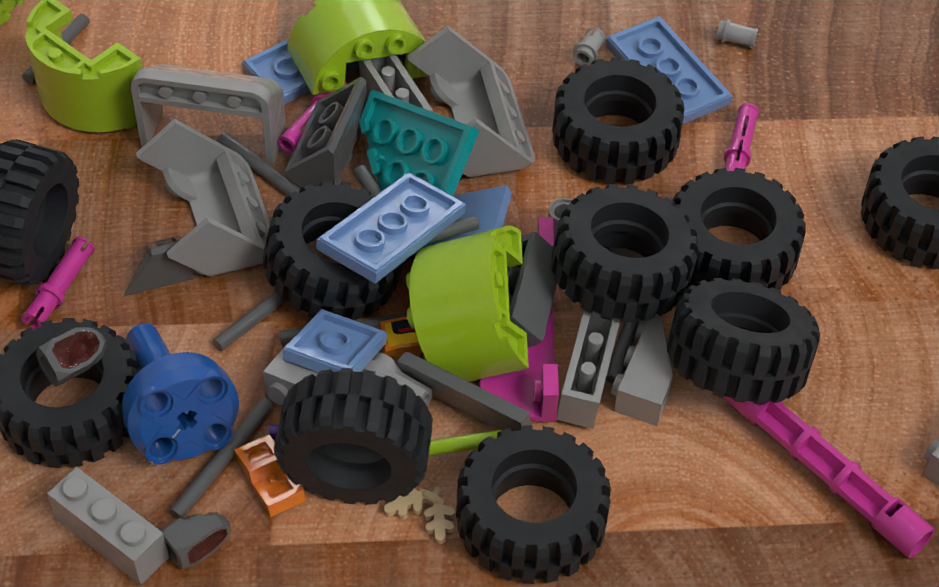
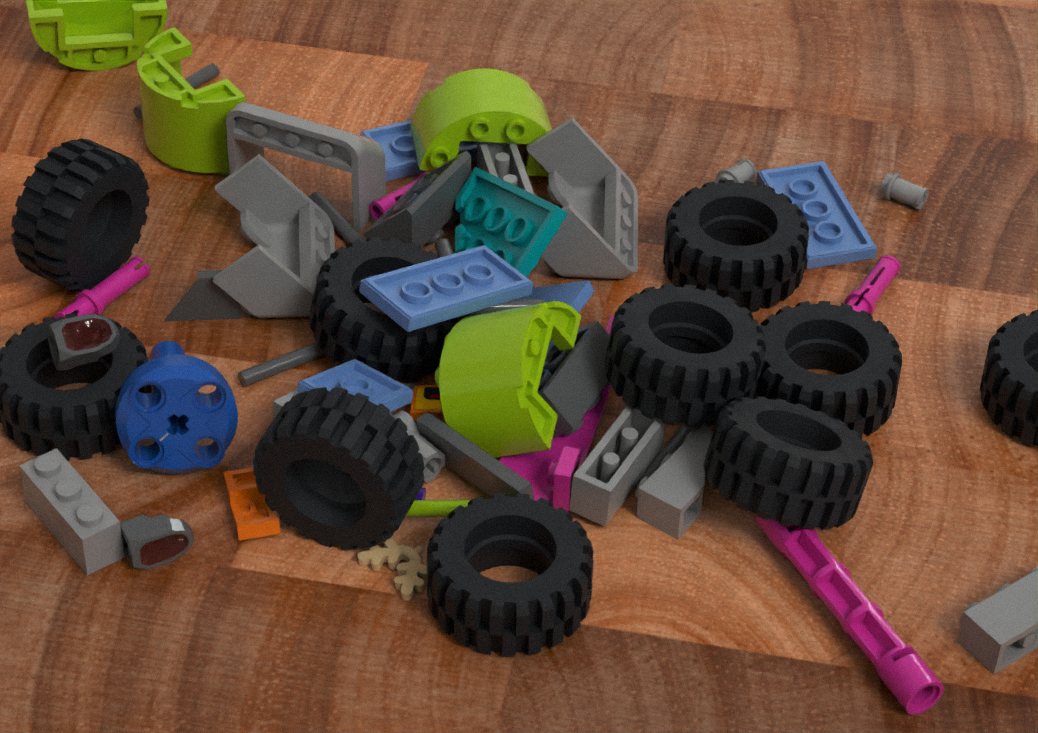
camera: 15 degrees right, 10 degrees down
dark grey bar [169,398,274,519] -> none

